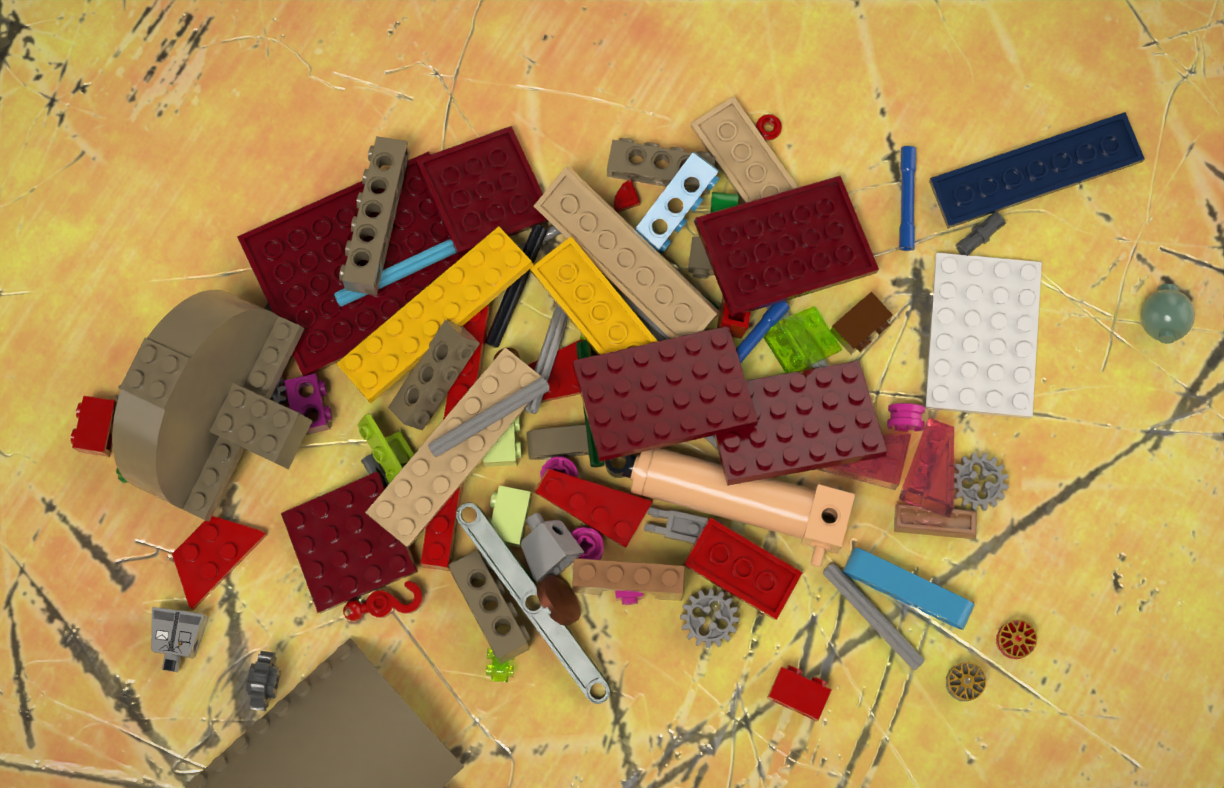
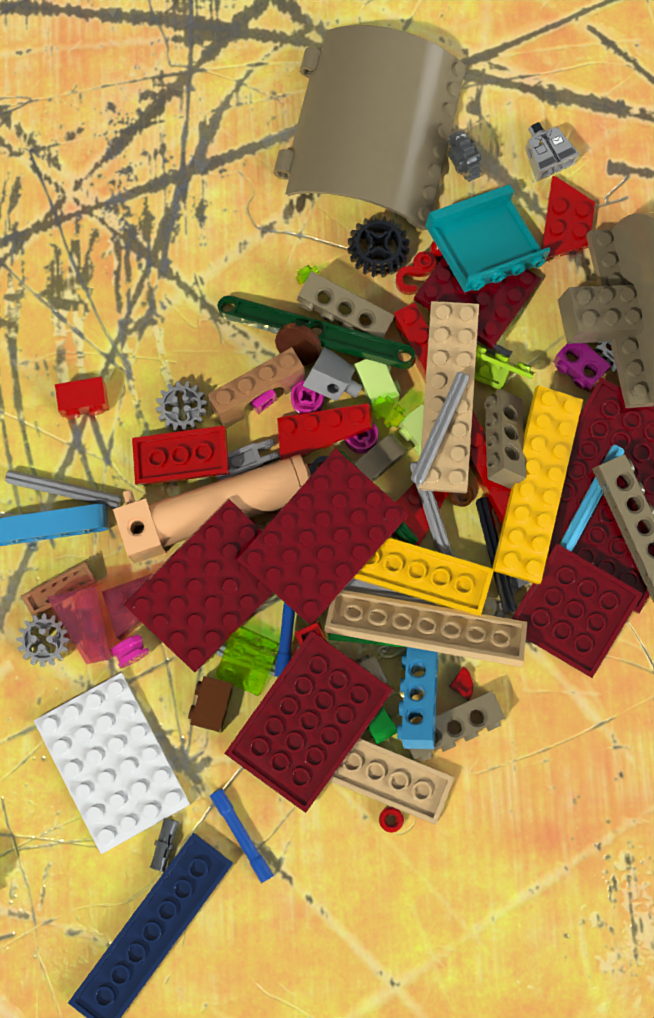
camera: 145 degrees right, 0 degrees up
none -> black gear [347,215,410,278]
none -> clear neon green piece [371,395,406,428]
none -> teal panel [425,184,550,293]

